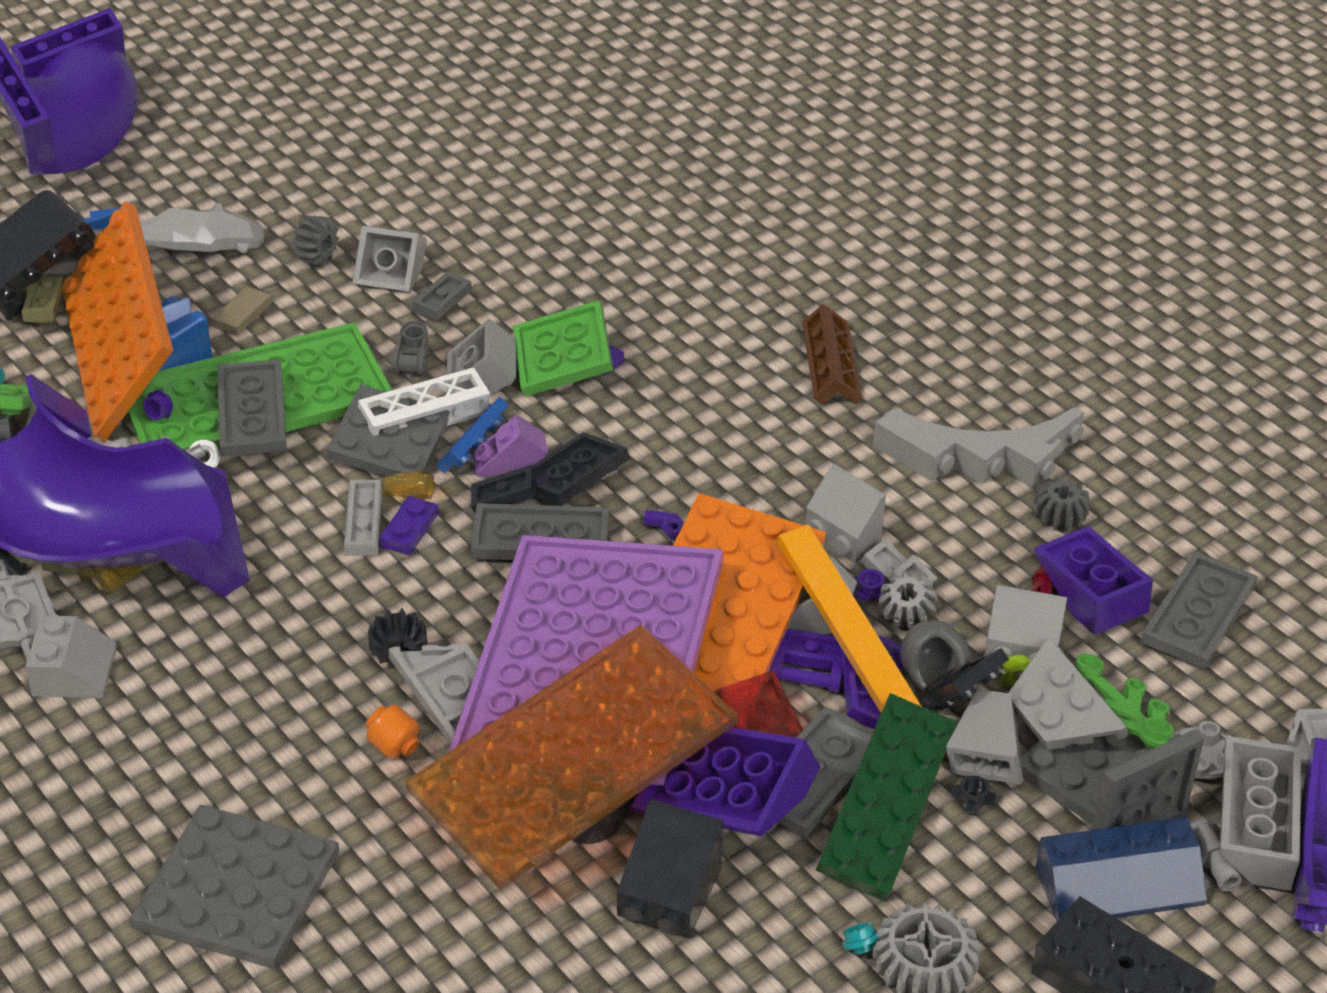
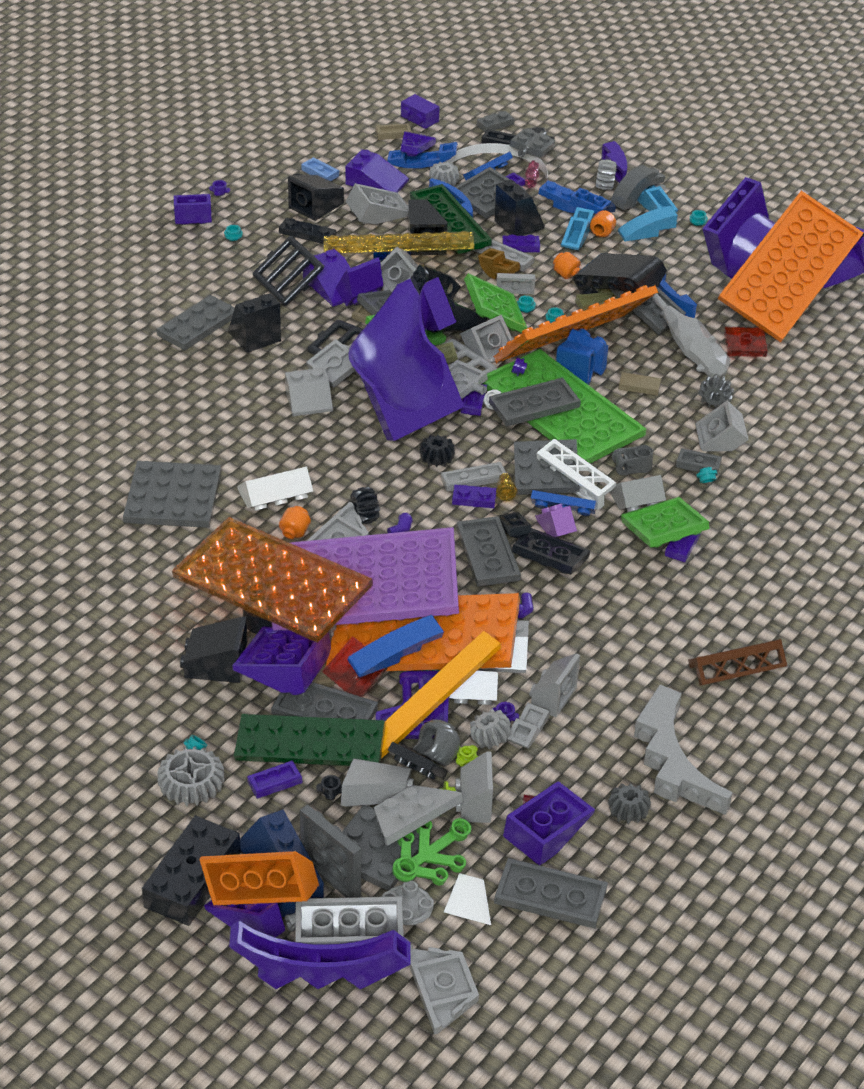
camera: 75 degrees right, 0 degrees up
none -> orange slope [199,851,319,905]
none -> dark purple slope [204,900,285,938]
none -> white slope [237,467,313,511]
none -> dark purple plate [247,760,303,799]
none -> blue slope [347,615,444,677]
none -> dark purple arm [387,513,413,533]
none -> black gear [419,434,455,468]
none -> white sticker [444,873,491,925]
none -> teal plate [546,307,564,323]
none -> teal plate [696,467,718,483]
none -> orange plate [718,190,863,342]
none -> clear red plate [724,327,768,357]

